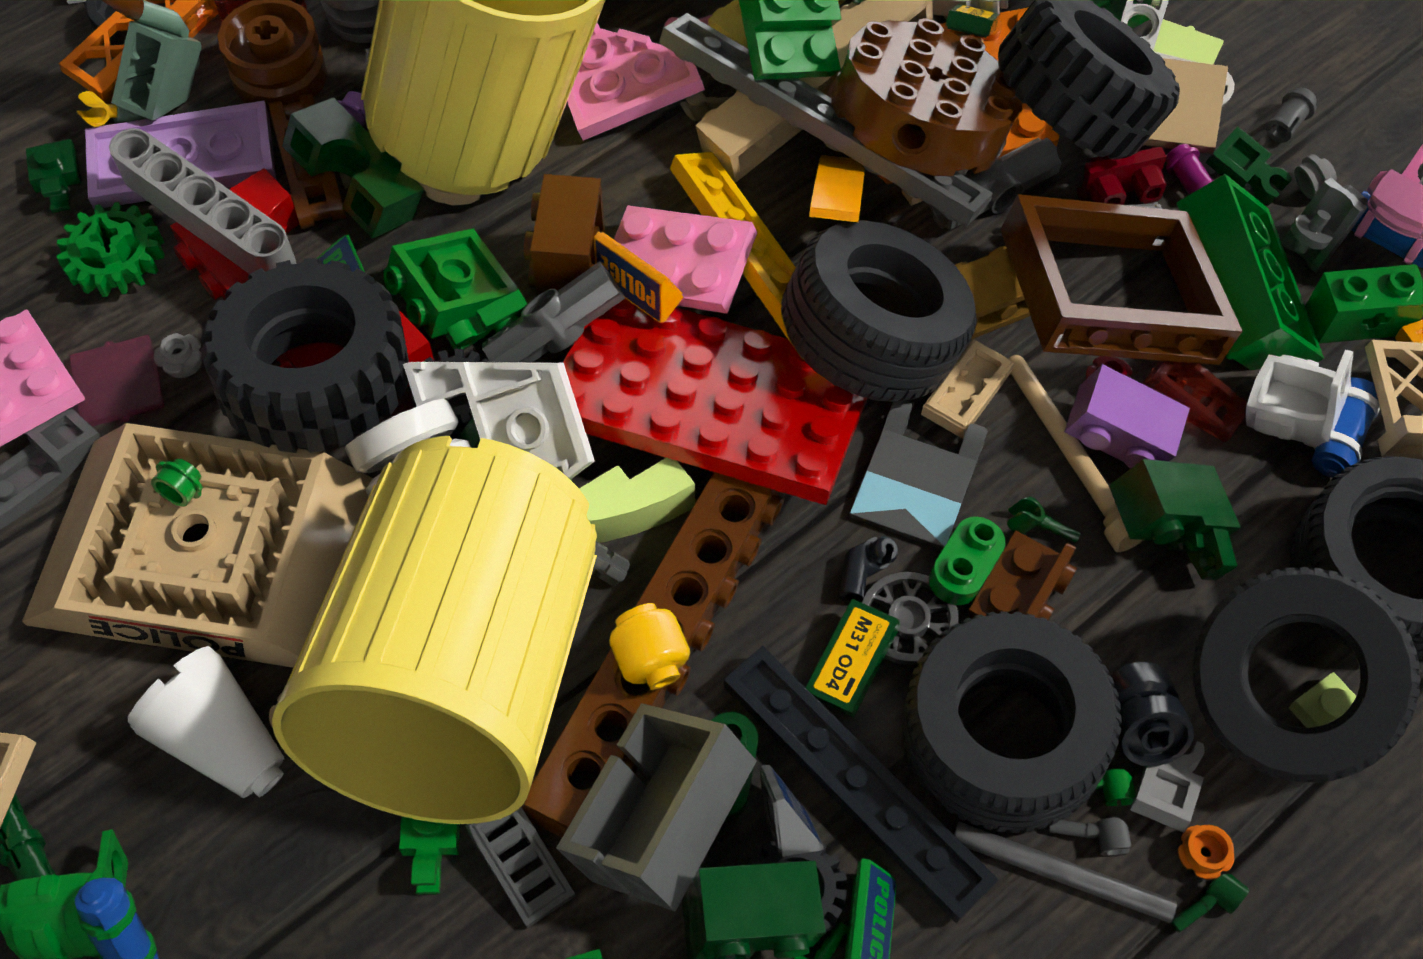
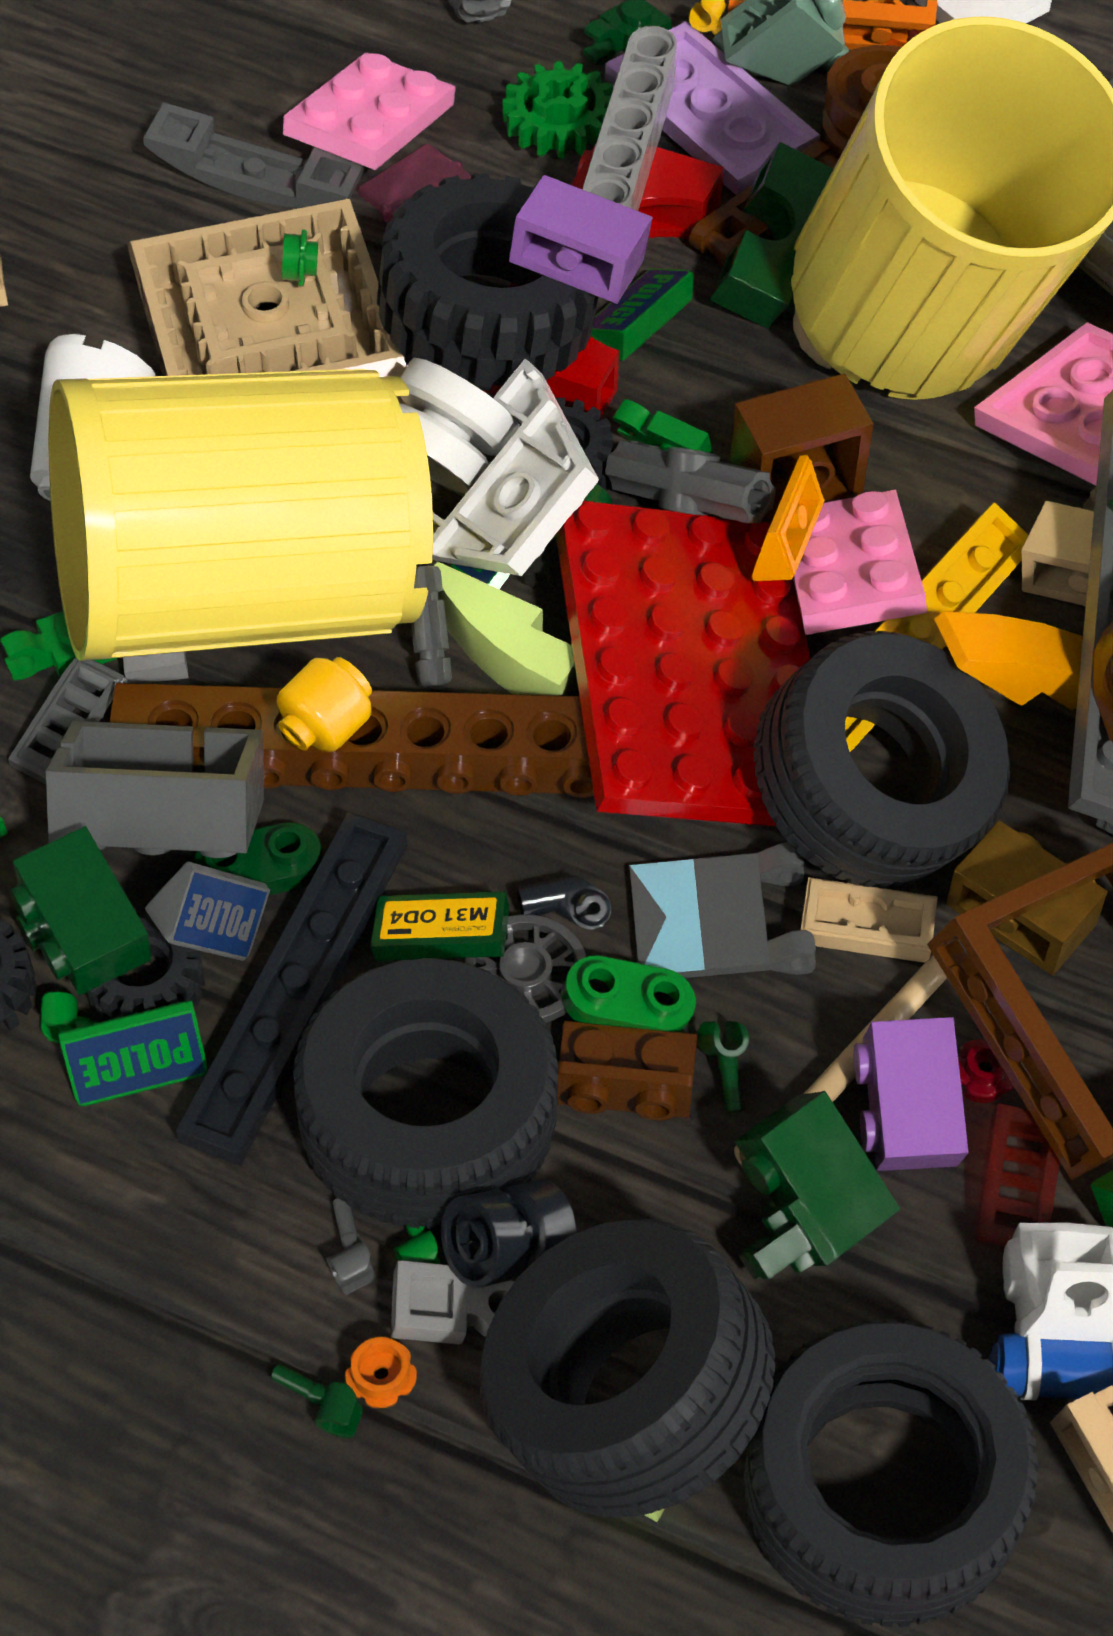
camera: 65 degrees right, 5 degrees down
green plate [384,228,518,338] -> none
flat silver bar [954,821,1177,923] -> none
none -> medium lavender brick [509,175,653,304]

